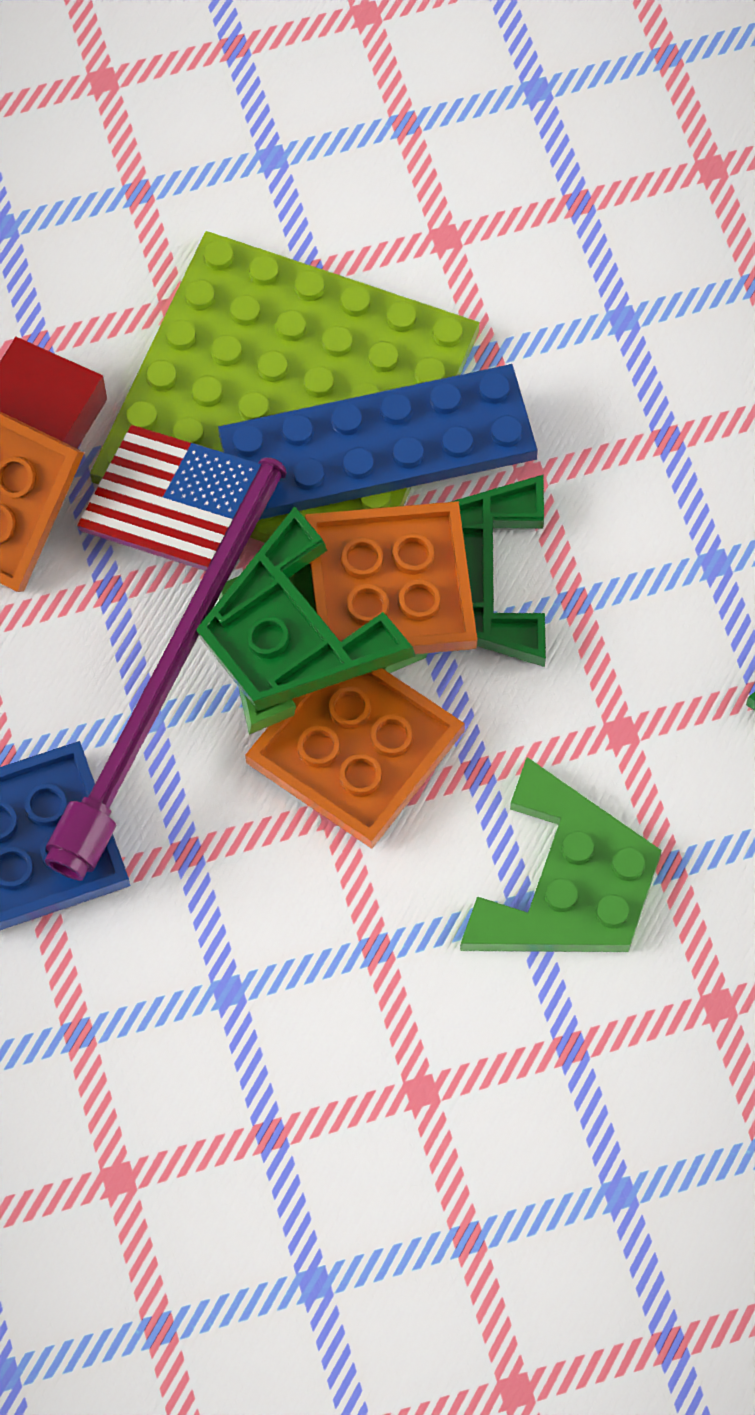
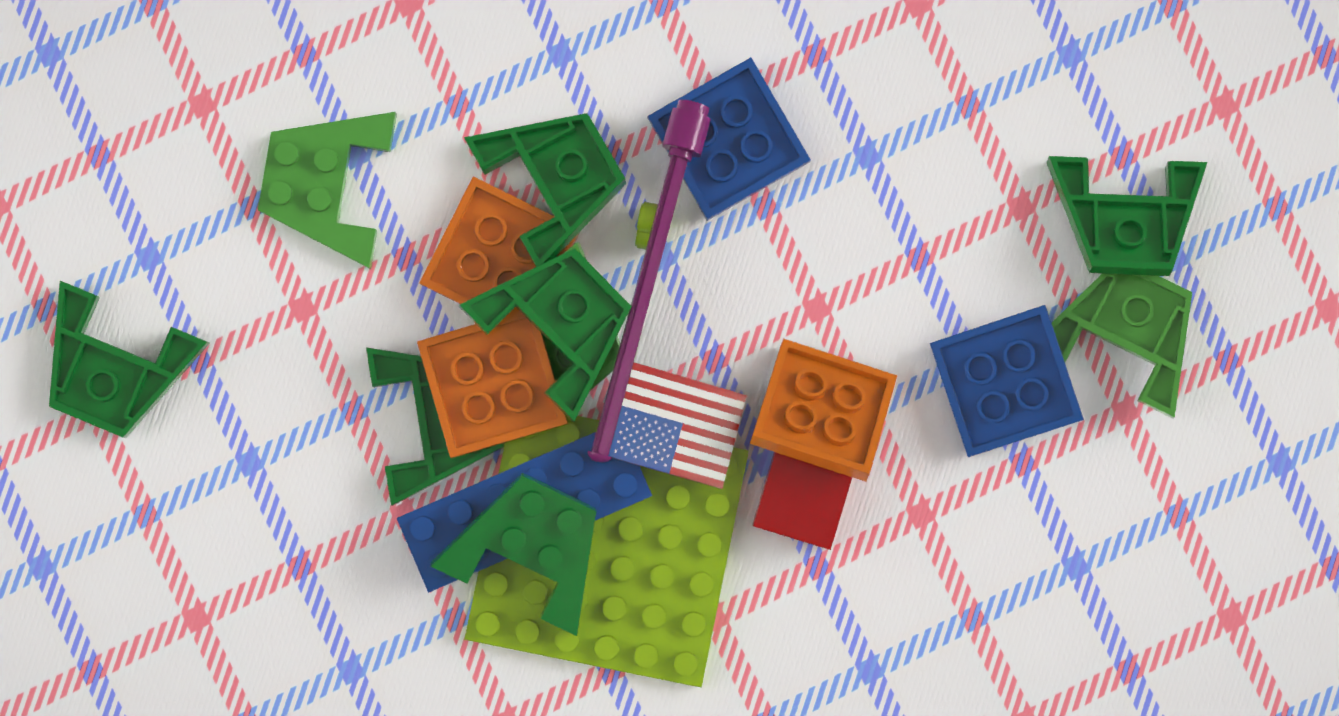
camera: 165 degrees right, 20 degrees up
none -> green wing [430,473,596,636]
none -> green wing [464,113,627,267]
none -> lime tile [635,201,658,250]

